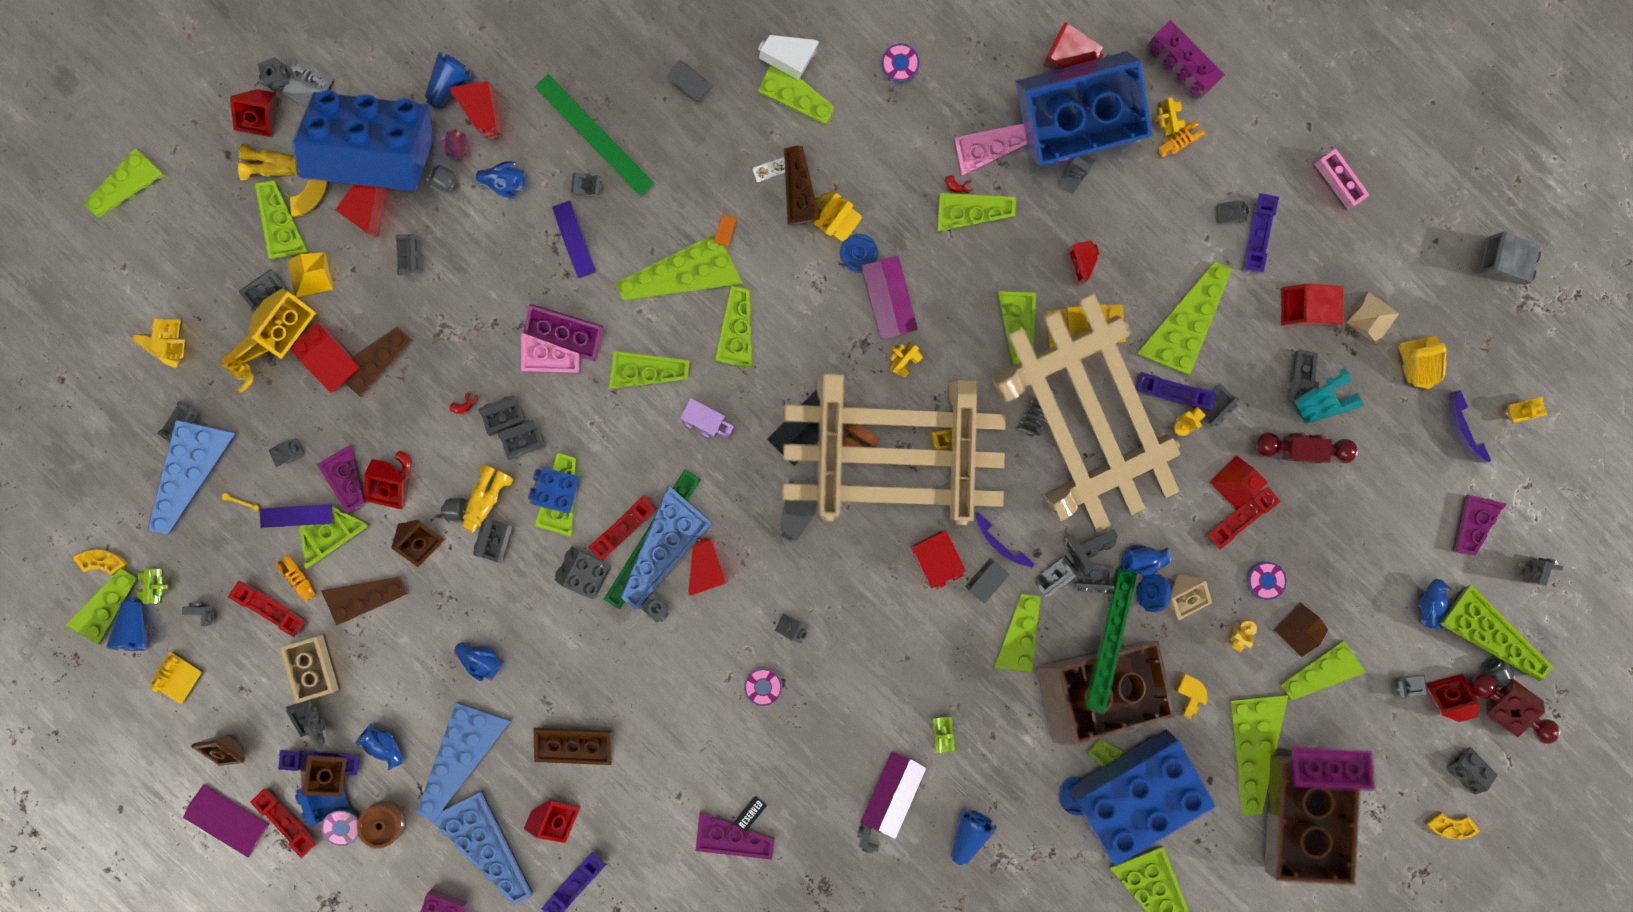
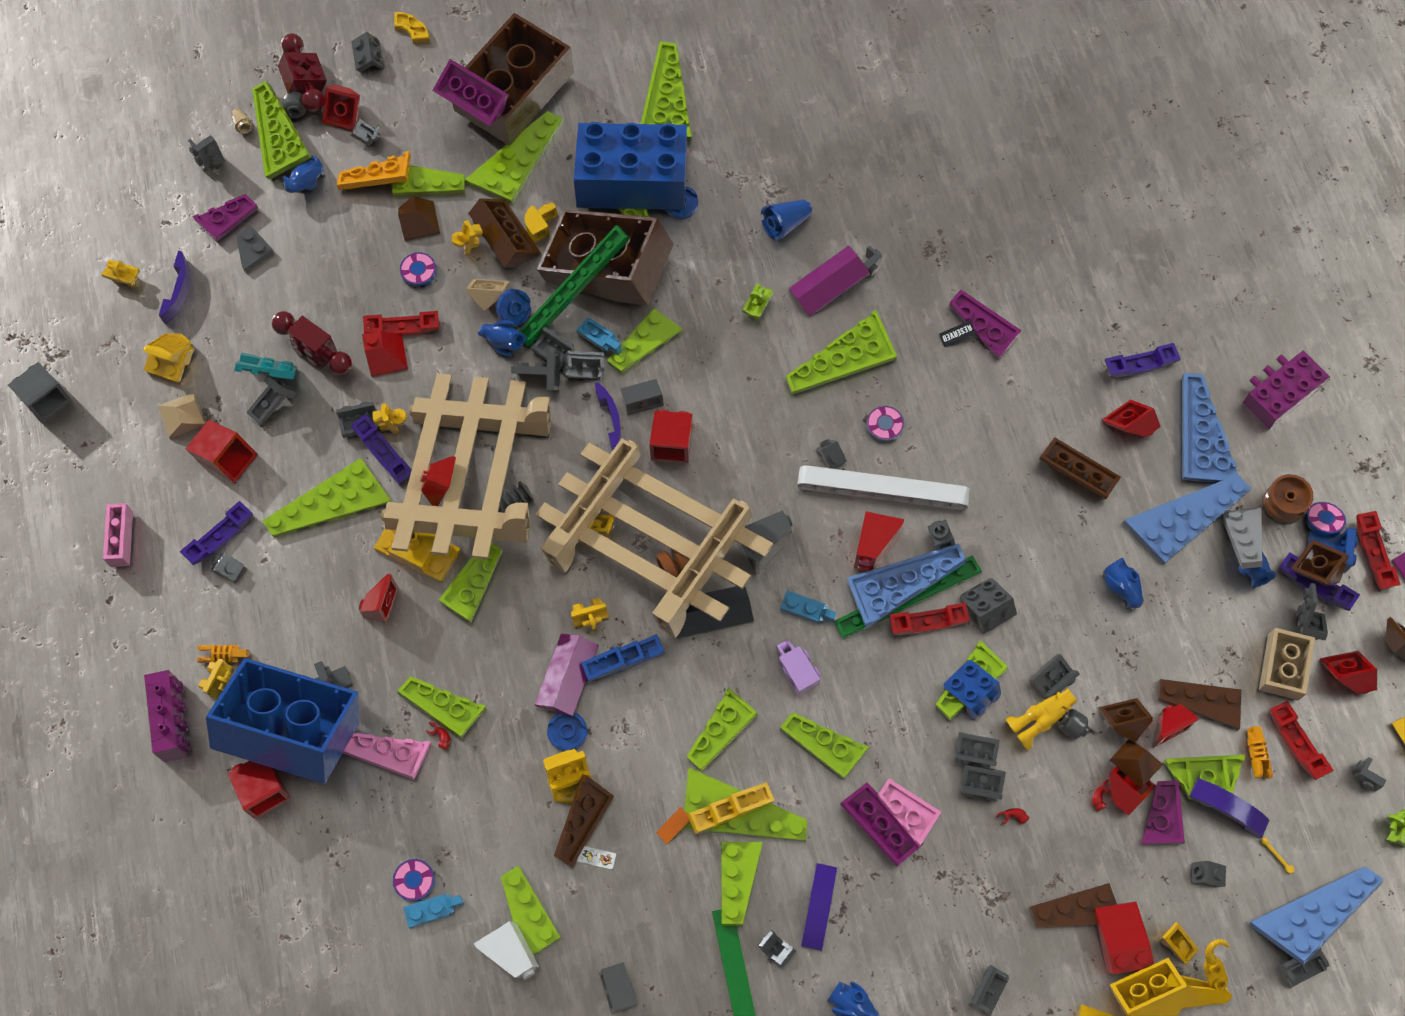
camera: 145 degrees left, 20 degrees down
none -> tan cone [231,108,252,134]
none -> dark grey wing [236,226,274,273]
none -> light orange wing [337,151,411,190]
none -> dark azure hinge [403,894,464,928]
none -> red slope [420,456,456,506]
none -> reddish brown slope [468,198,541,268]
none -> dark azure hinge [576,317,623,355]
none -> blue slope [581,634,665,681]
none -> yellow slope [688,782,775,834]
none -> lime wing [721,842,763,926]
none -> dark azure hinge [780,590,836,623]
none -> lime wing [785,310,897,395]
none -> white beam [797,466,970,510]
none -> reddish brown slope [1110,739,1163,788]
none -> red slope [1152,704,1199,748]
none -> yellow slope [1159,922,1199,965]
none -> light grey wing [1222,508,1262,569]
none -> red slope [1320,651,1377,694]

